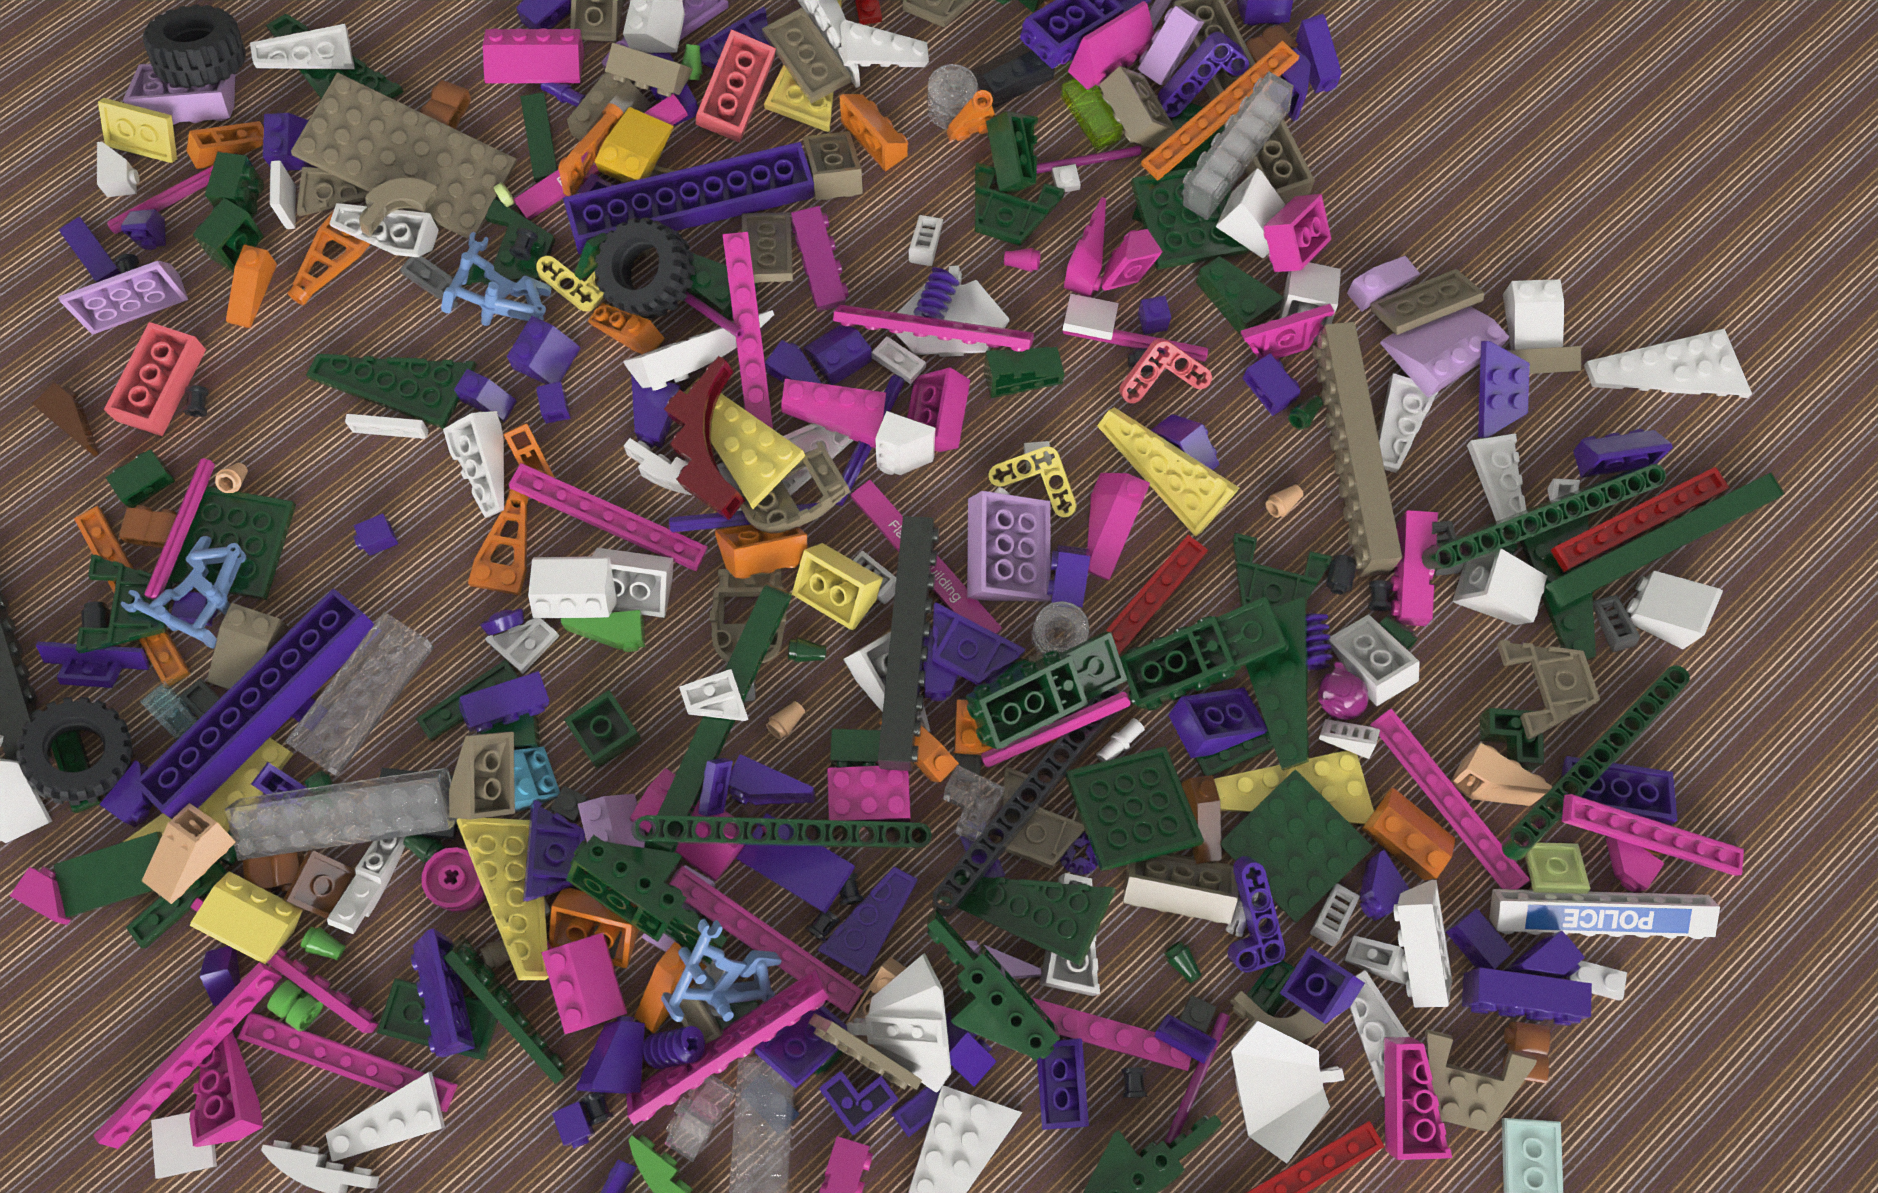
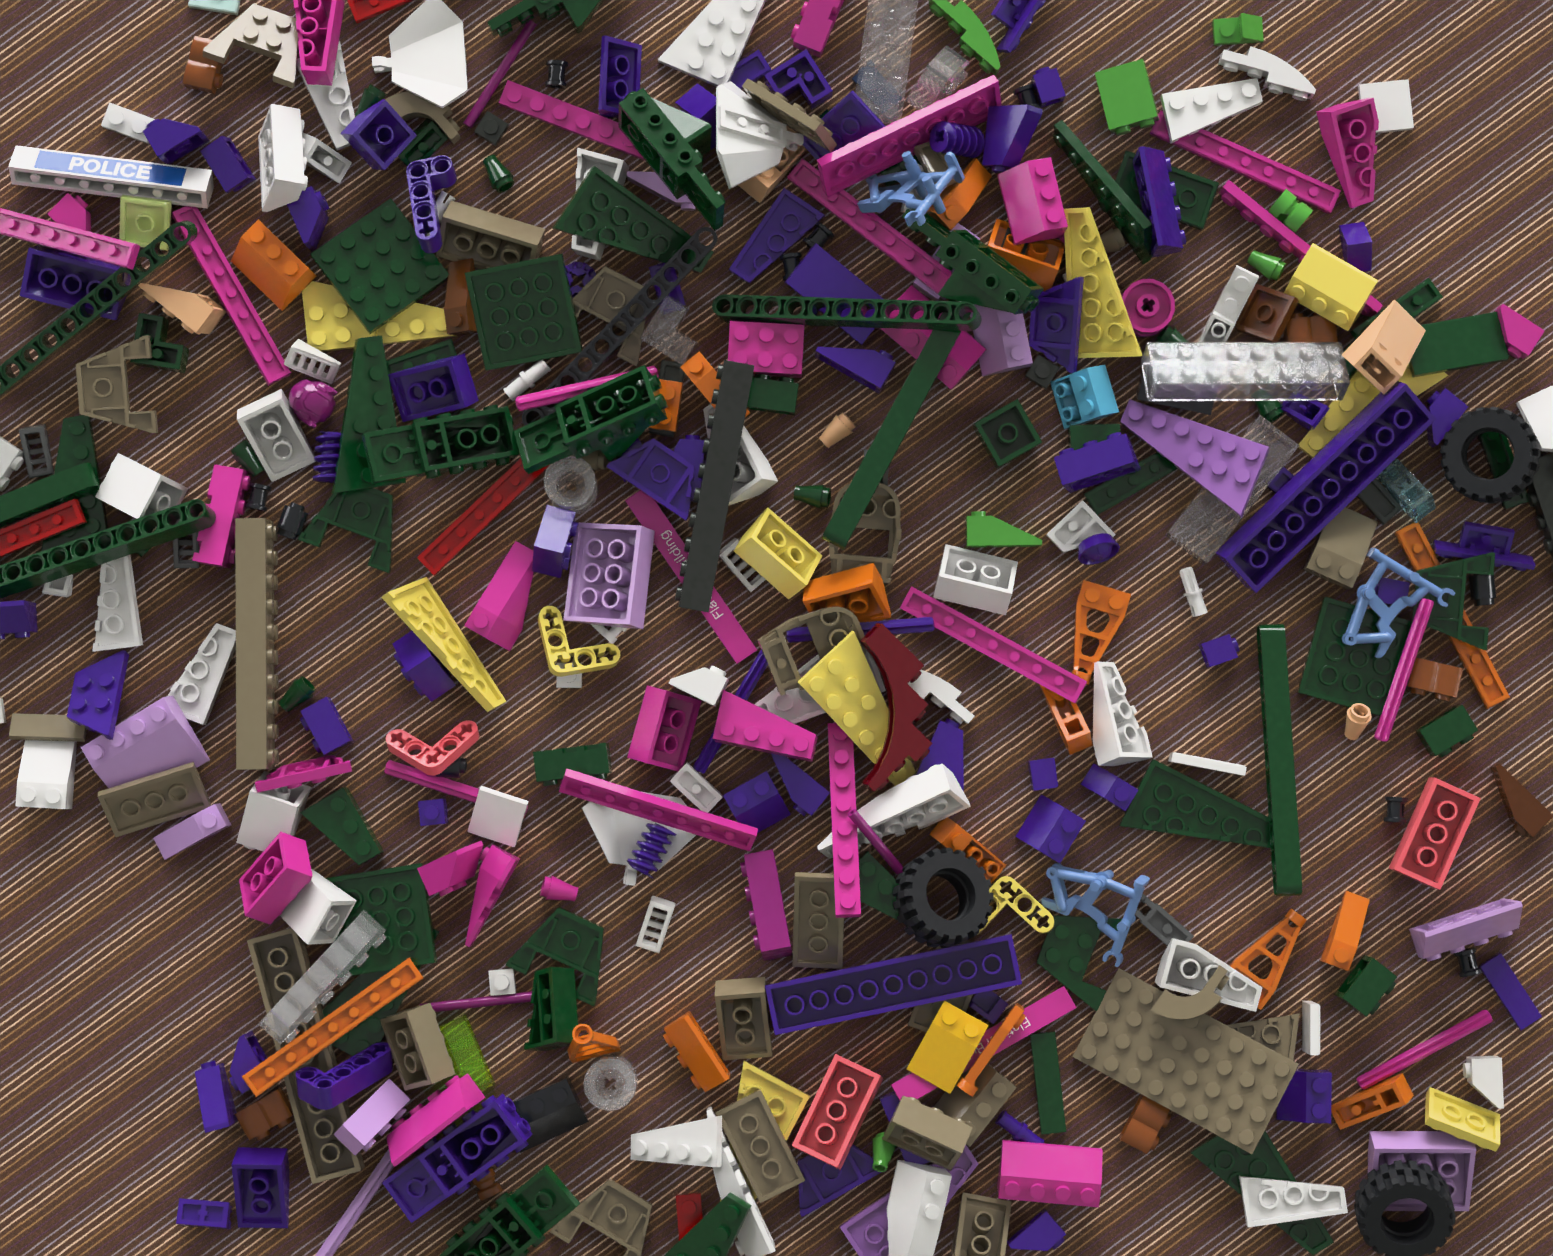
camera: 165 degrees left, 15 degrees up
dark pink plate [93,962,282,1149] -> none
dark purple slope [121,209,166,250] -> none
dark green brick [205,152,264,218] -> none
dark tan slope [449,732,515,820] -> none
yellowish green tile [493,182,515,207] -> none
black bush [509,228,538,261] -> none
white slope [528,556,617,618] -> none
dark green tile [574,232,608,280] -> none
white wing [679,669,748,721] -> none
dark purple plate [698,758,733,817] -> none
dark purple tile [1154,1014,1217,1064] -> none
light nougat cone [1266,485,1303,518] -> none
white slope [1310,883,1360,946] -> none
dark purple brick [1462,967,1592,1026] -> none
none -> dark green cone [354,84,387,116]
none -> bright green brick [1095,59,1160,135]
none -> medium lavender wing [1120,399,1270,518]
none -> white axle [1180,567,1208,617]
none -> dark green beam [1257,624,1302,897]

